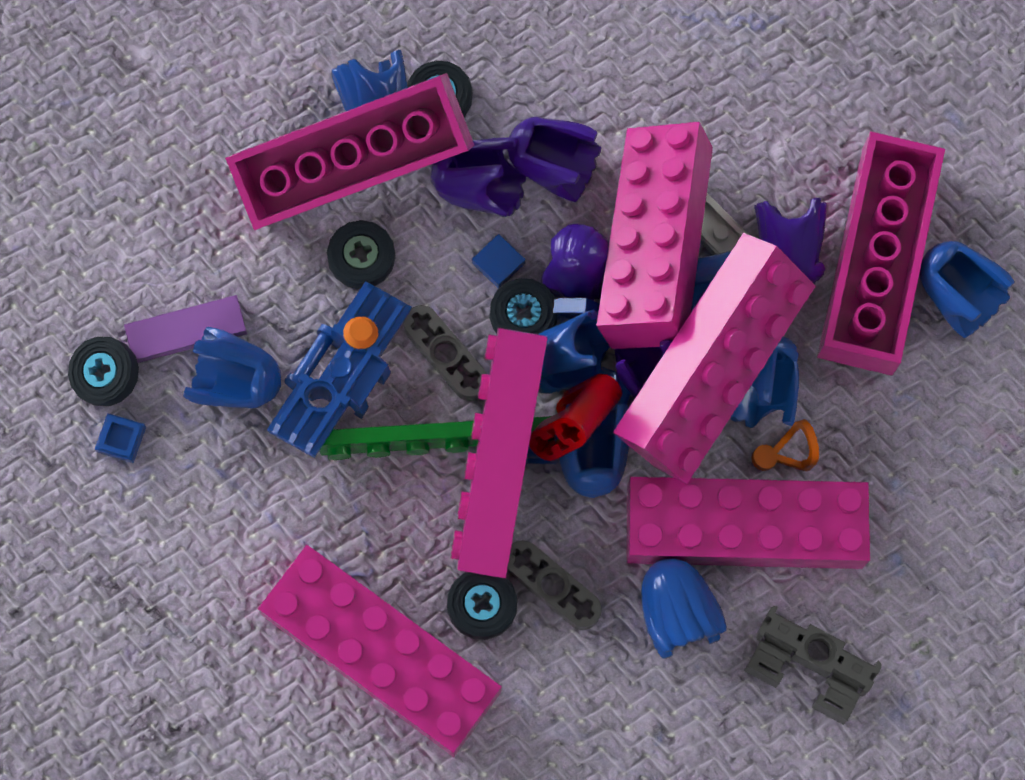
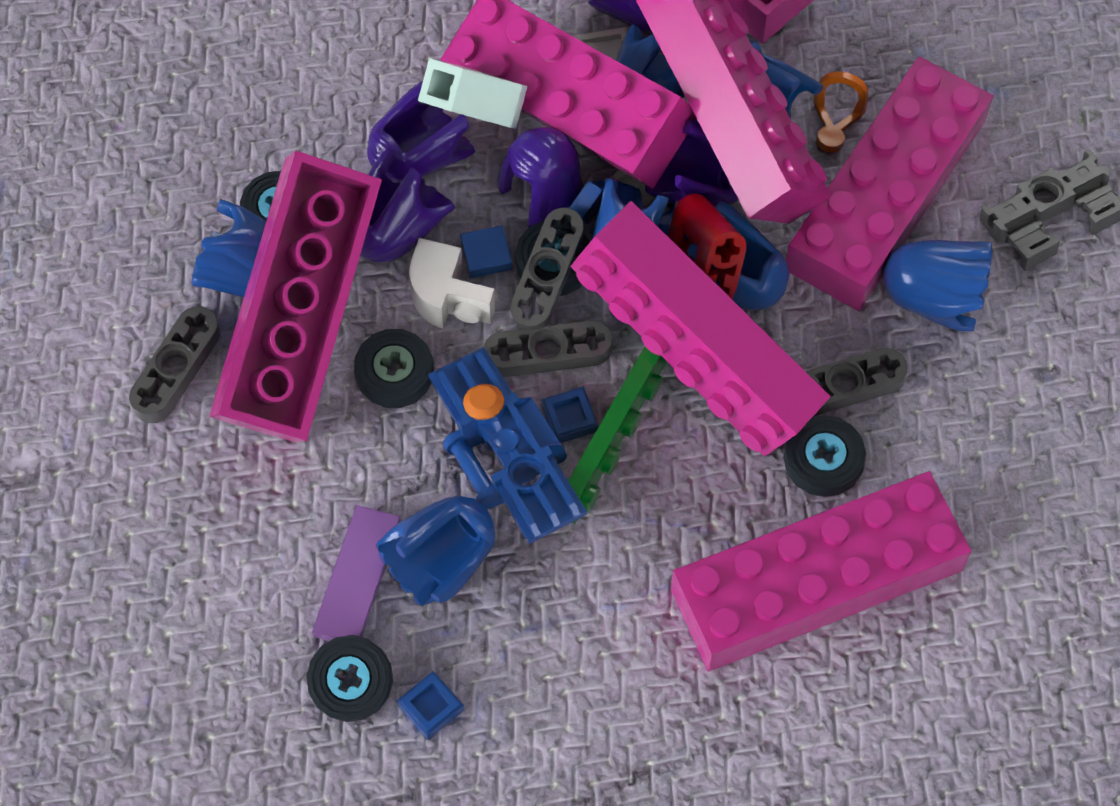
camera: 55 degrees left, 10 degrees down
none -> dark grey beam [129,306,220,424]
none -> white brick [409,238,495,329]
none -> light aqua slope [418,58,528,129]
none -> dark grey beam [510,208,584,330]
none -> blue tile [541,386,598,443]

